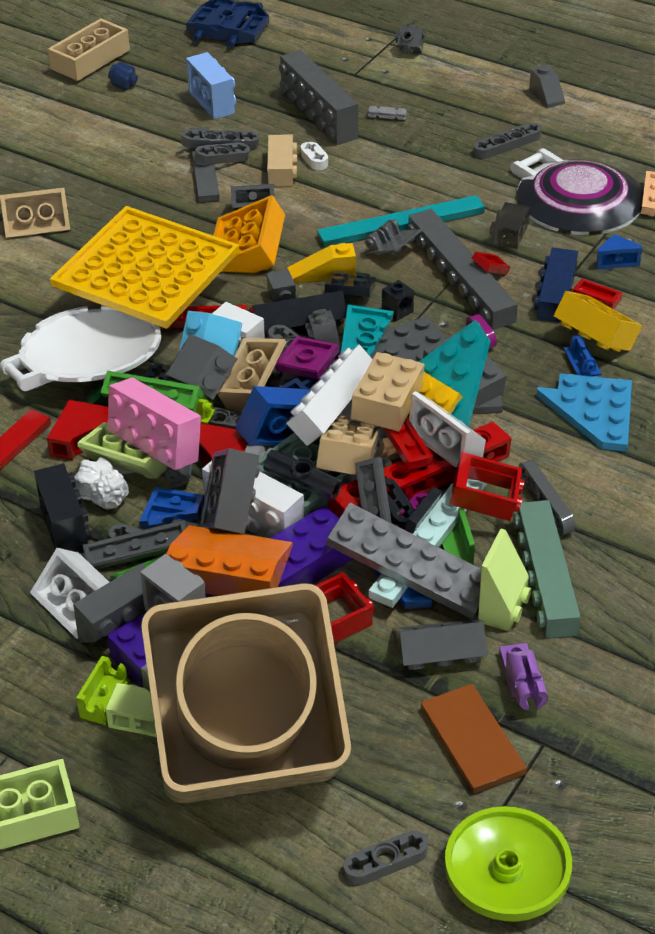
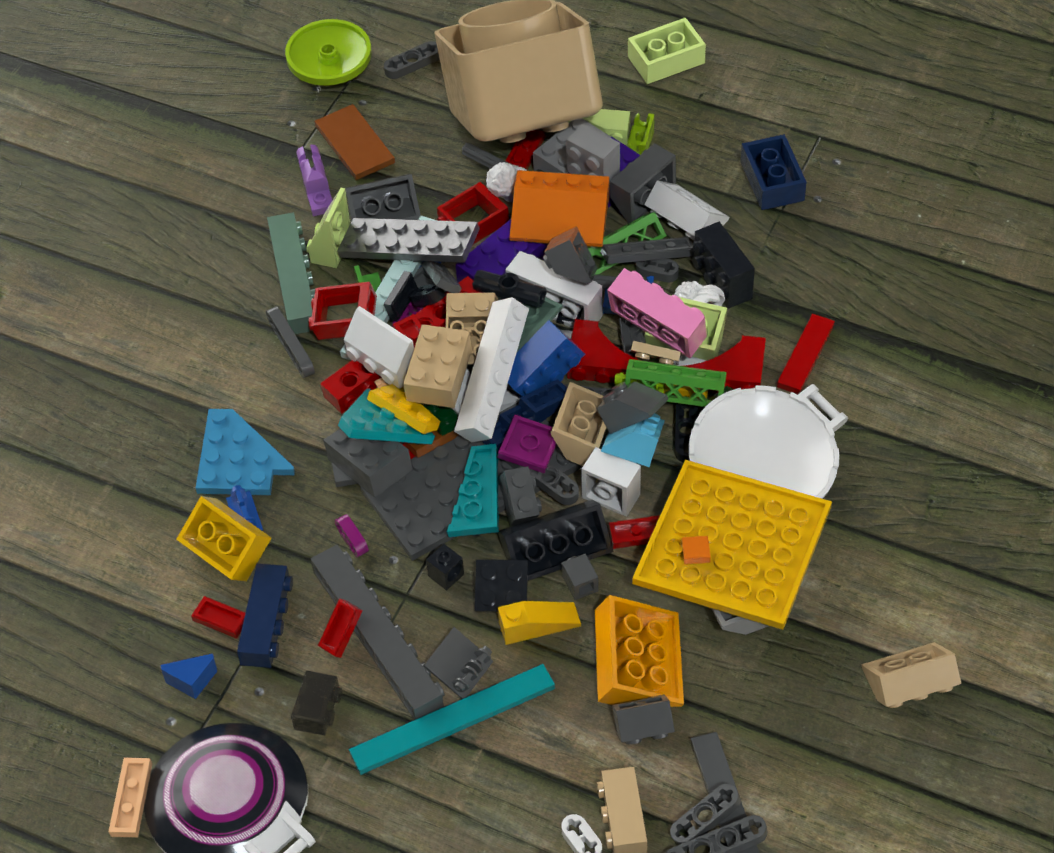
camera: 175 degrees right, 10 degrees up
none -> orange tile [682,536,711,564]

